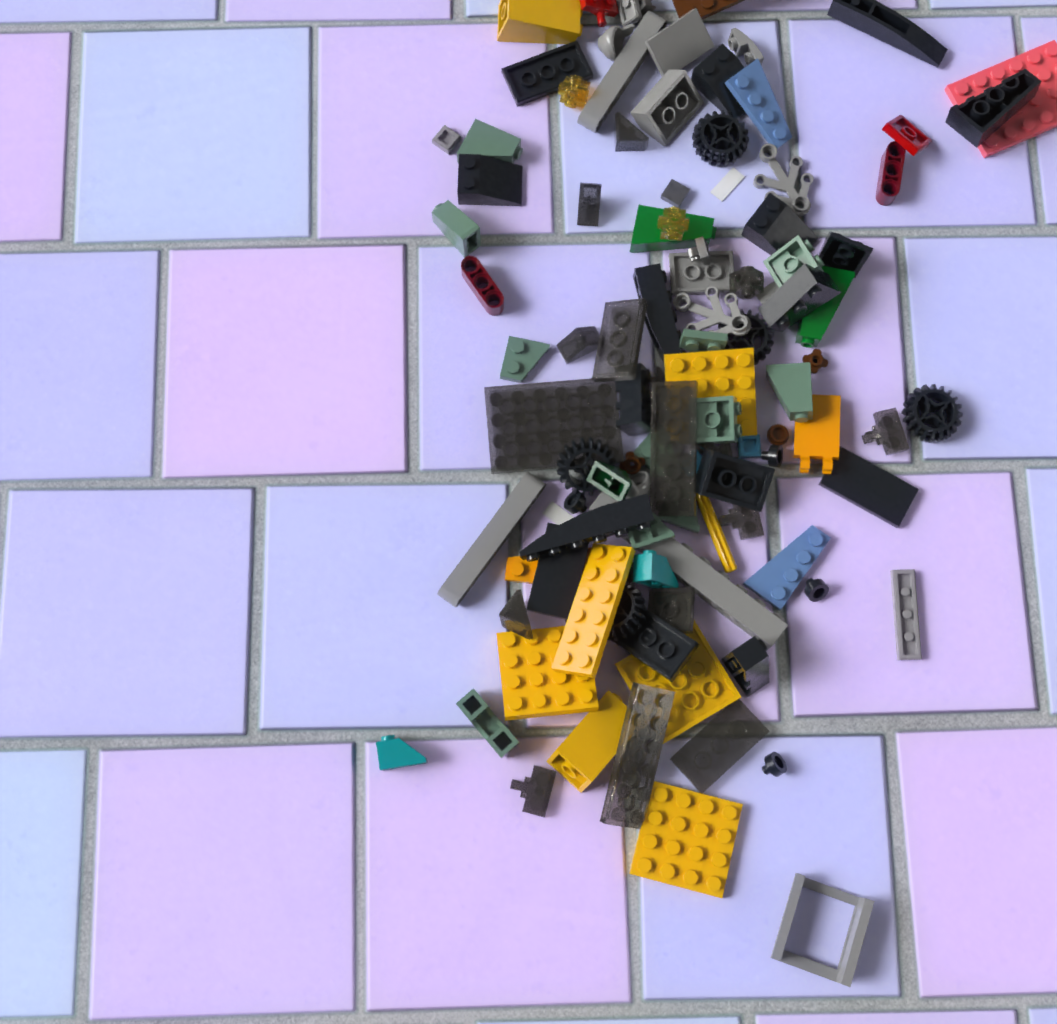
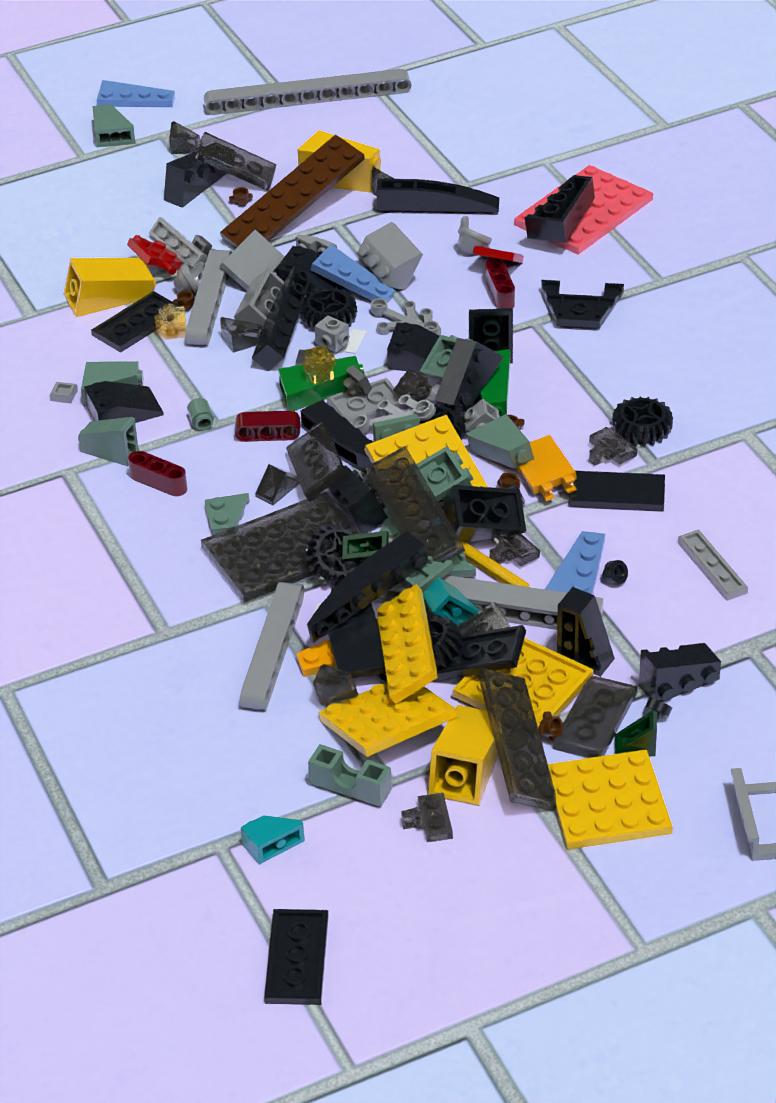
camera: 20 degrees left, 35 degrees down
clear smoke slope [577,182,602,226] -> none
none -> reddish brown plate [173,291,195,310]
none -> sand green brick [187,398,214,431]
none -> dark red beam [235,410,300,442]
none -> black slope [251,265,311,371]
none -> black tile [264,909,329,1005]
none -> light grey brick [314,316,350,352]
none -> light grey slope [357,222,423,290]
none -> light grey hat [458,216,492,254]
none -> light grey brick [464,399,500,432]
none -> reddish brown plate [538,711,563,742]
none -> black wing [541,279,624,328]
none -> dark green slope [615,710,657,757]
none -> black wedge [639,643,721,702]

